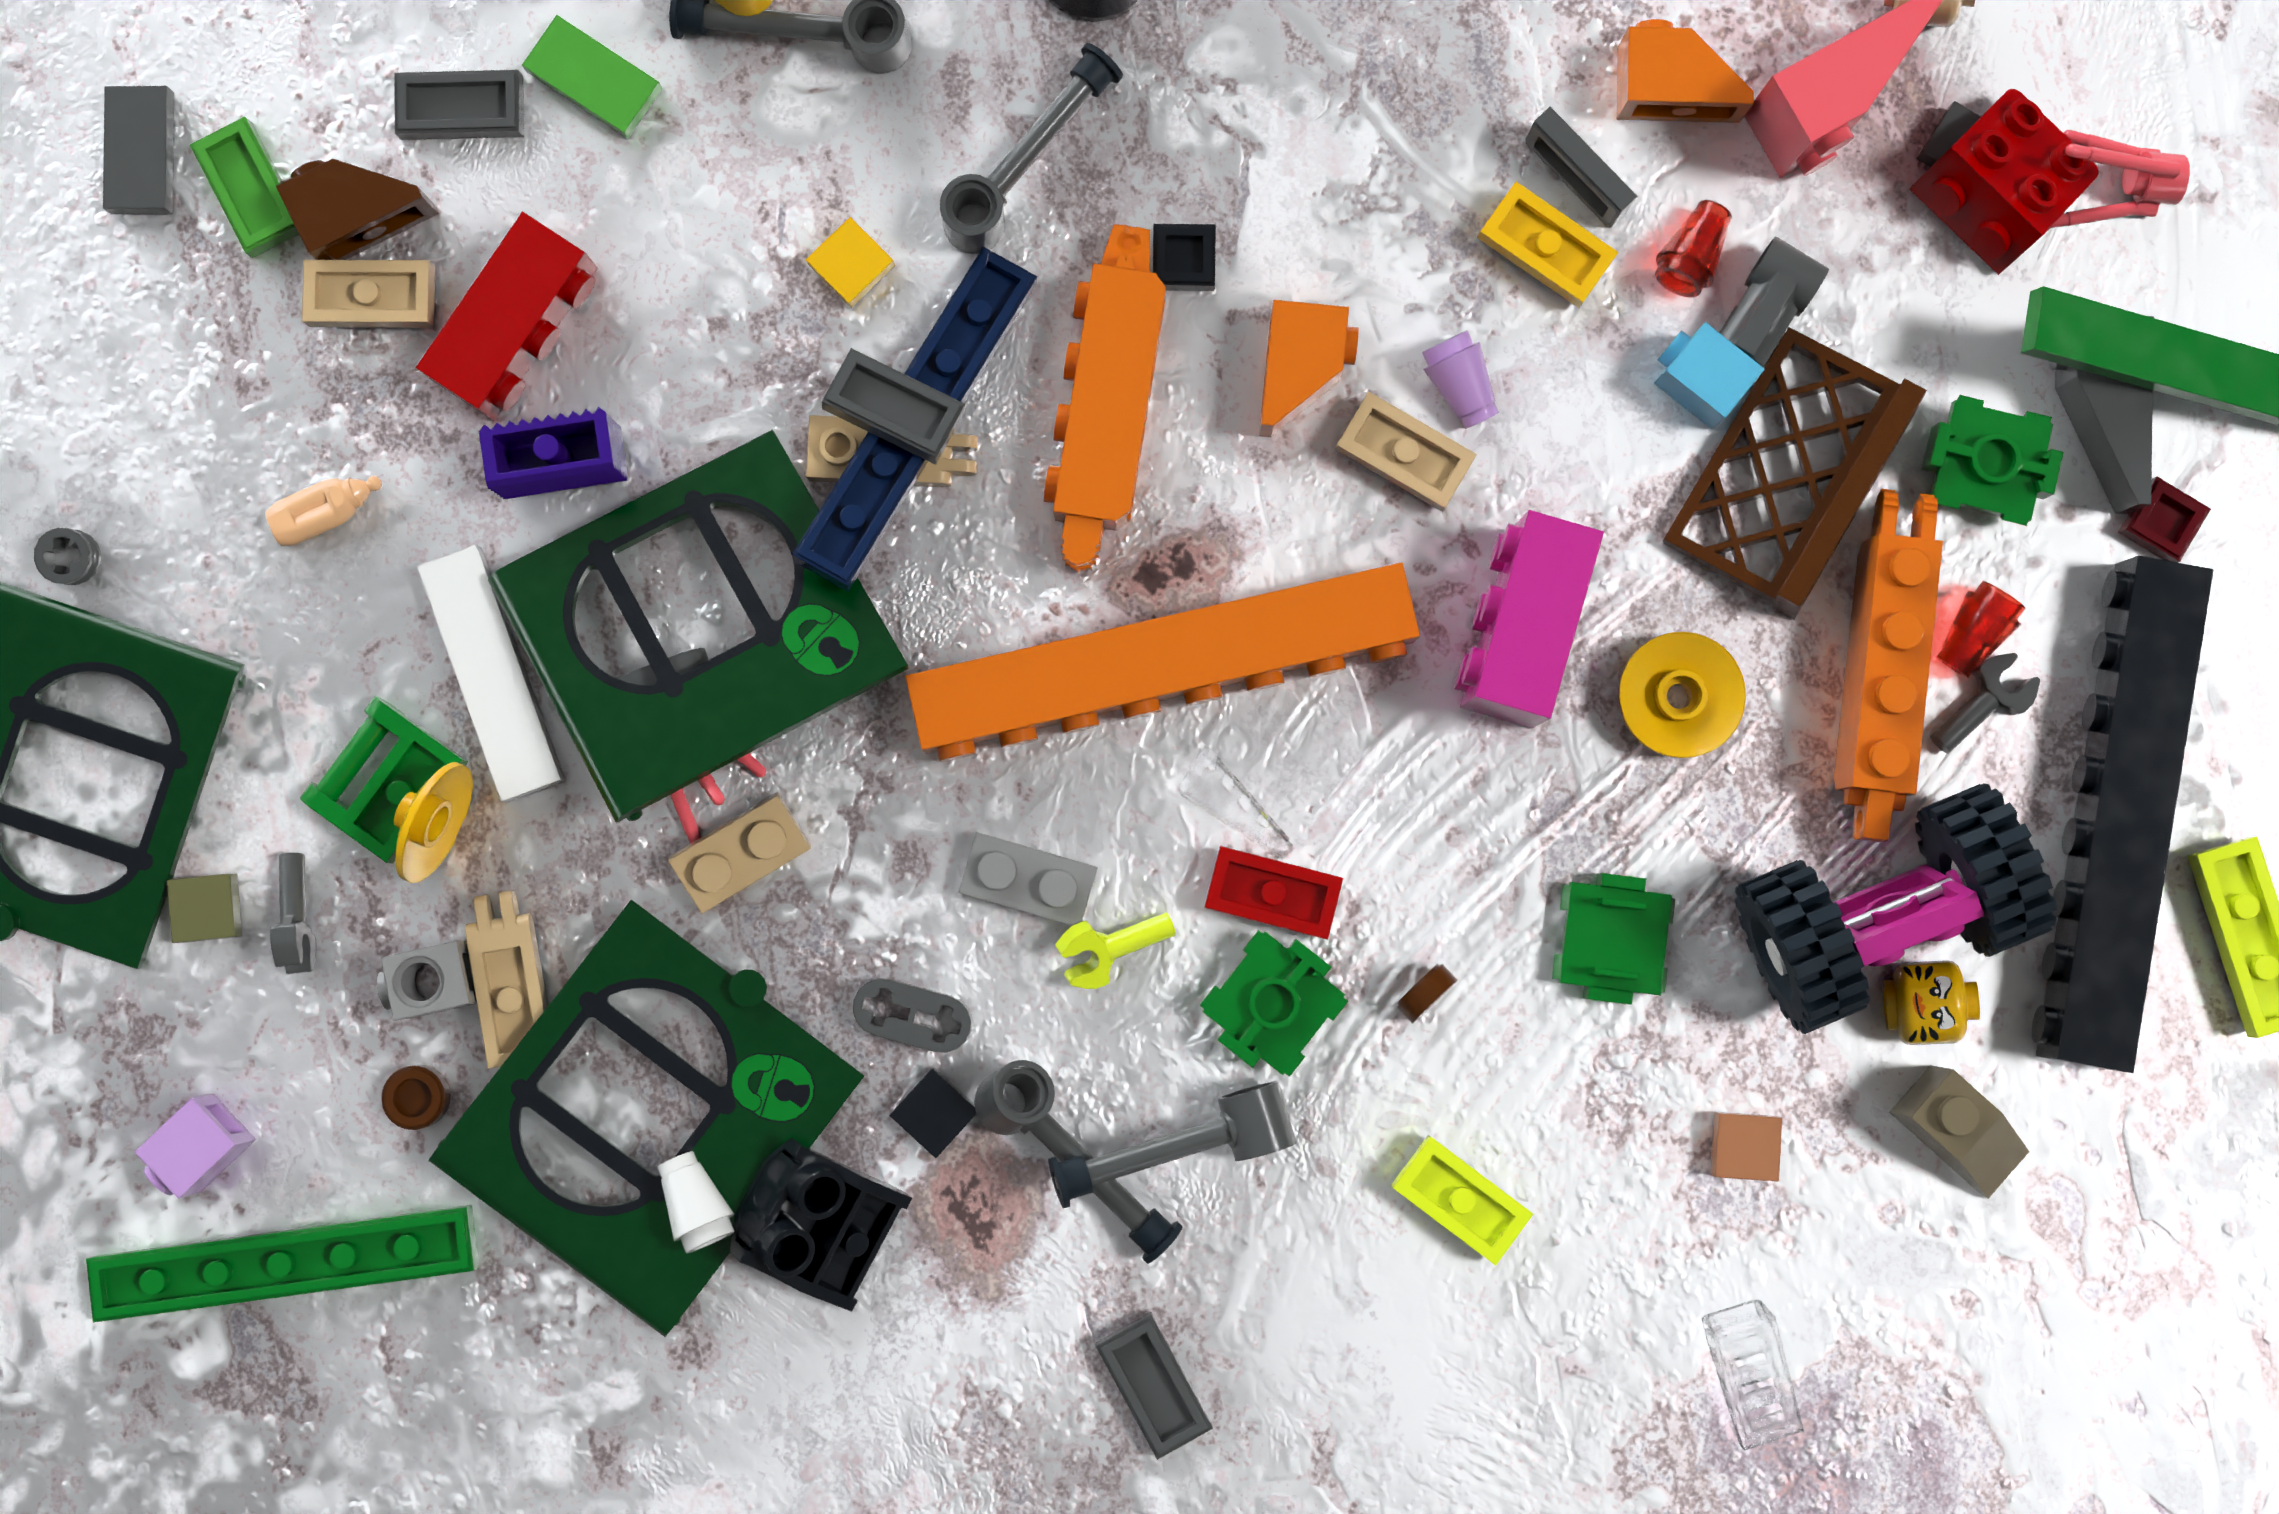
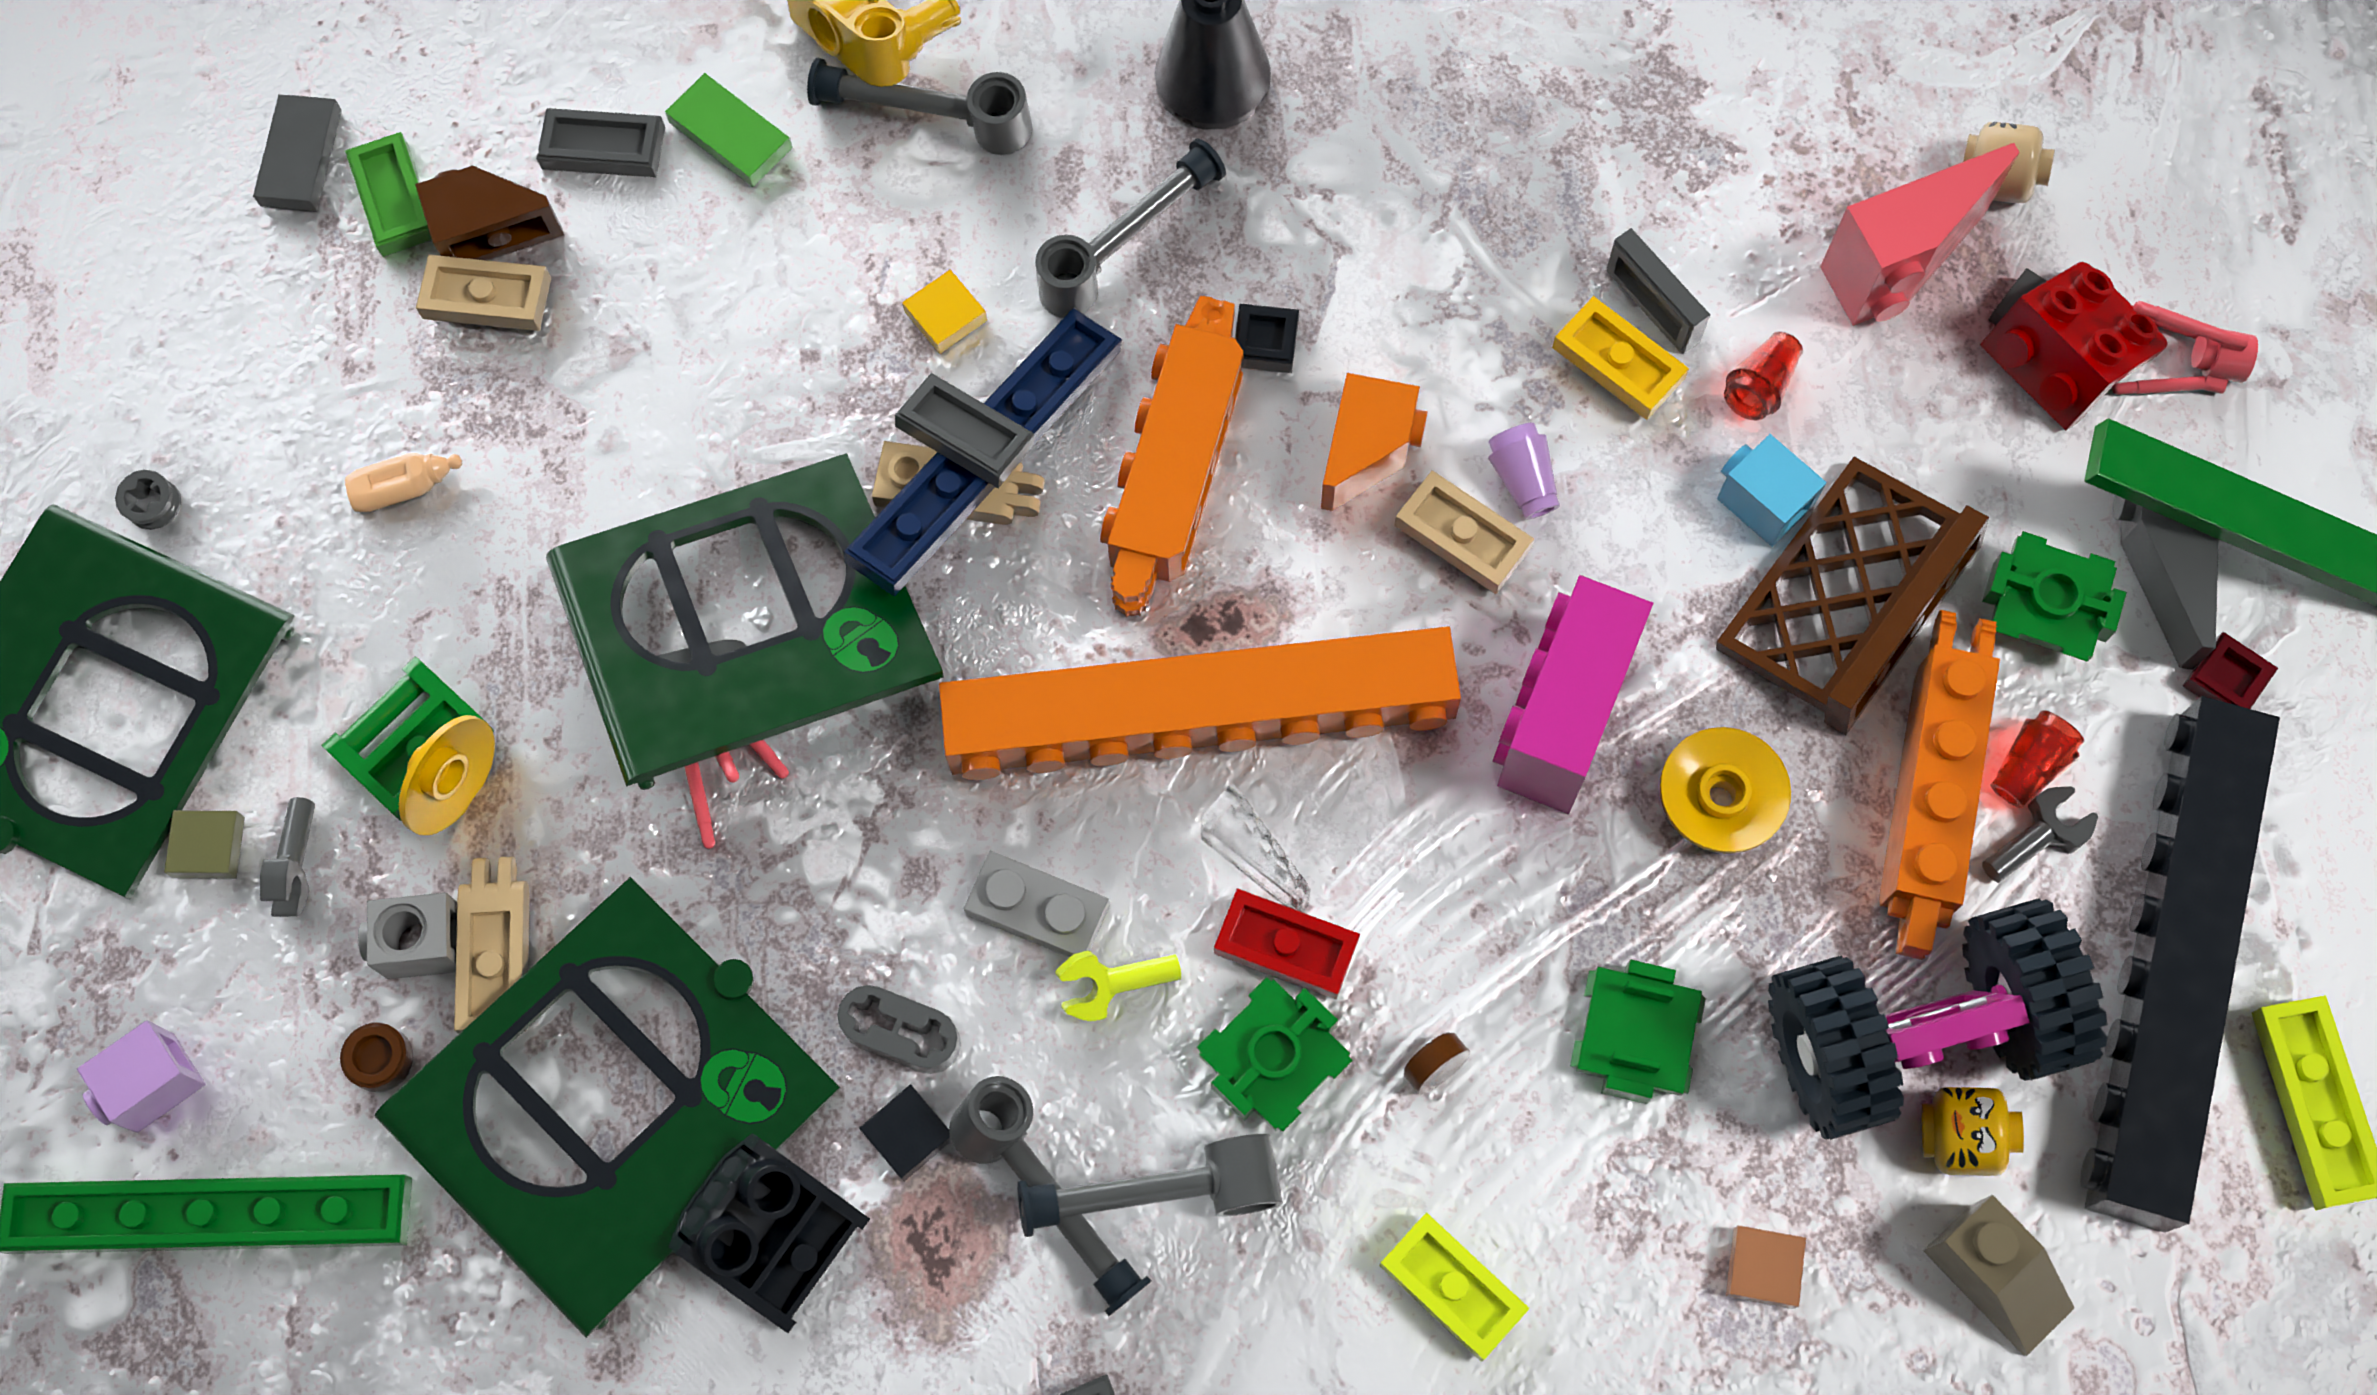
camera: 10 degrees right, 15 degrees down
red brick [415,211,598,421] -> none
white tile [417,545,565,803] -> none
dark purple brick [479,407,628,499] -> none
white cone [657,1151,735,1253] -> none
tan plate [668,792,811,914] -> none
orange slope [1616,19,1754,123] -> none
dark grey piece [1719,236,1829,367] -> none

